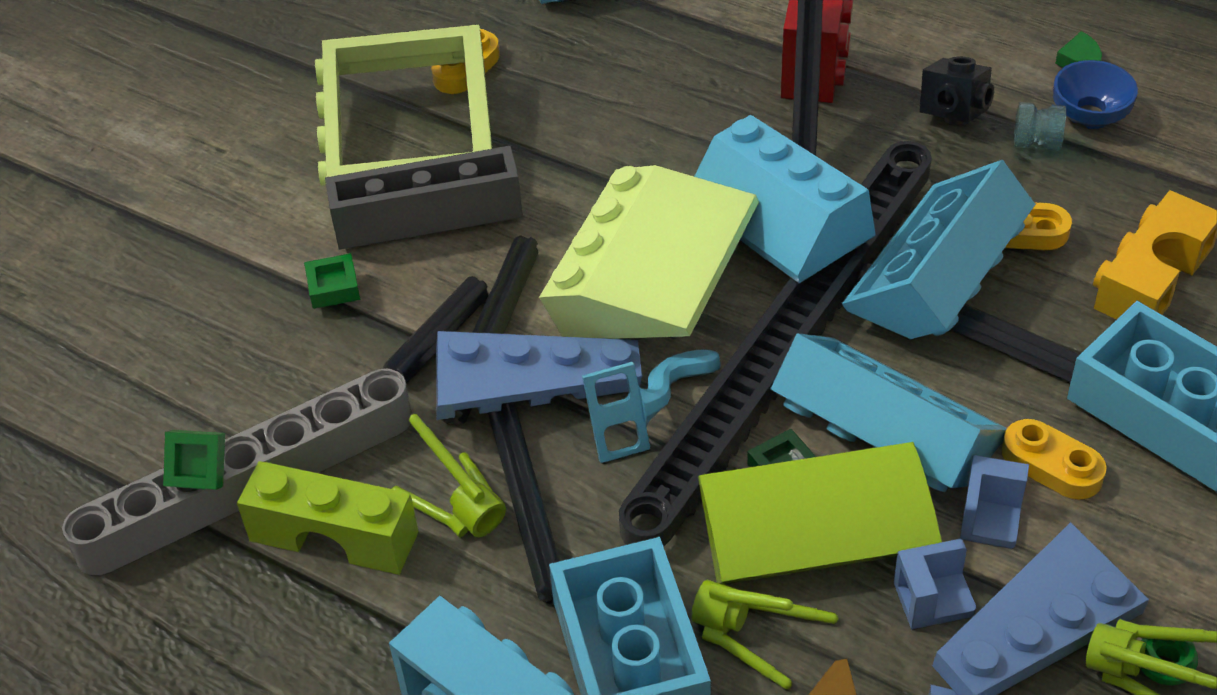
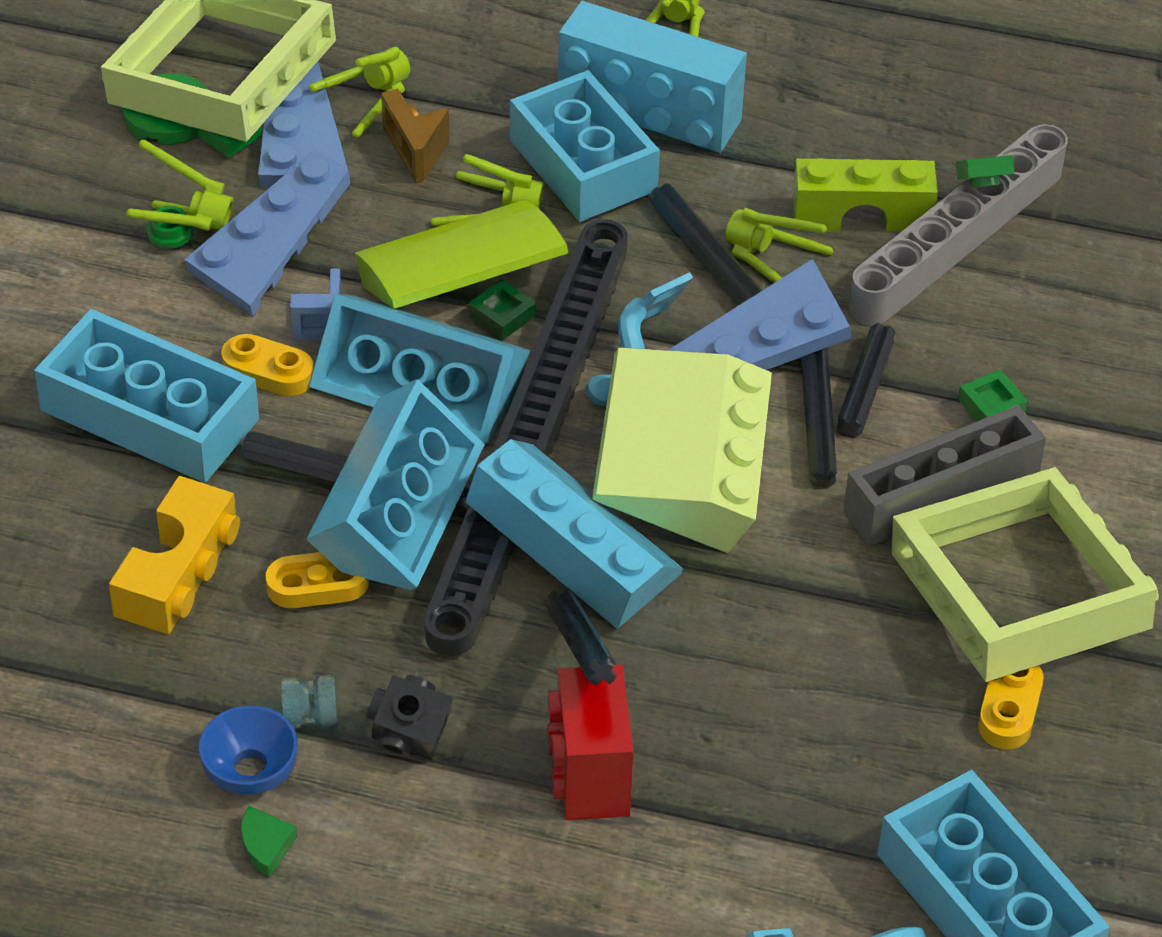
camera: 160 degrees right, 0 degrees up
medium blue panel [894,539,976,630] -> none

